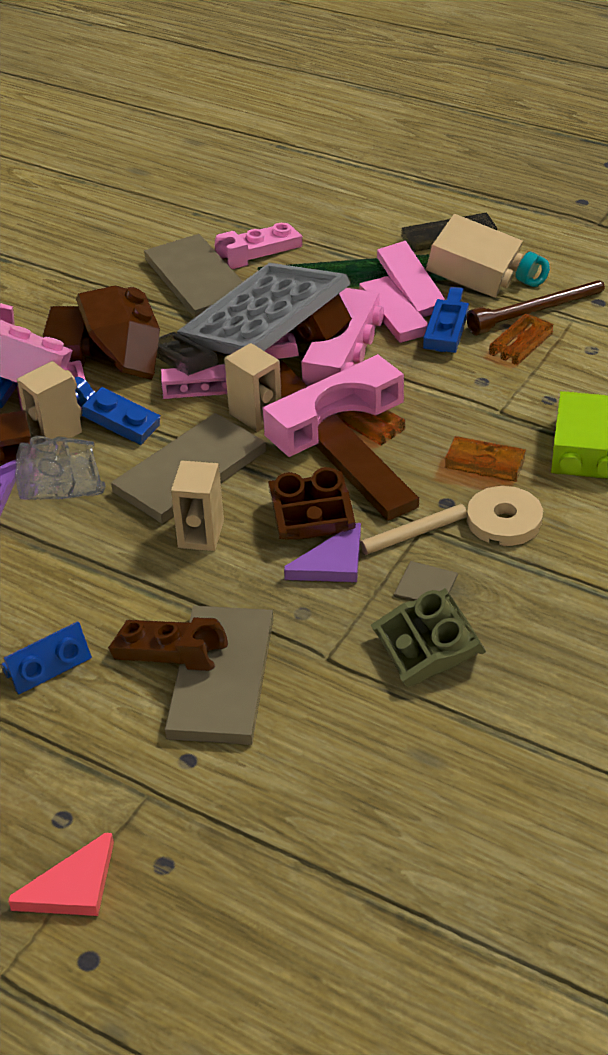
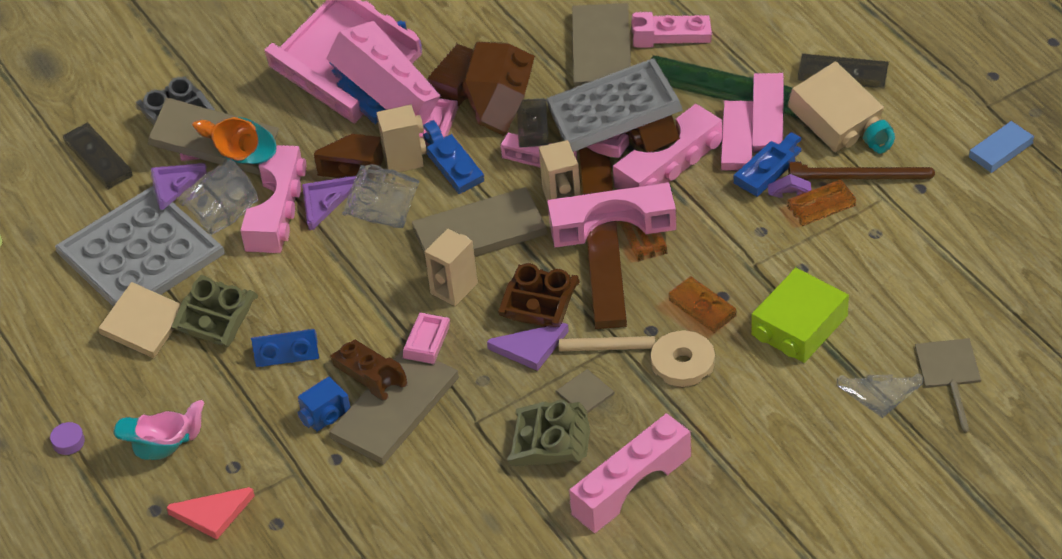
camera: 30 degrees right, 5 degrees up
none -> blue brick [297,376,350,432]
none -> bright pink tile [403,313,450,364]
none -> bright pink arch [569,413,691,533]
none -> medium lavender tile [768,174,812,198]

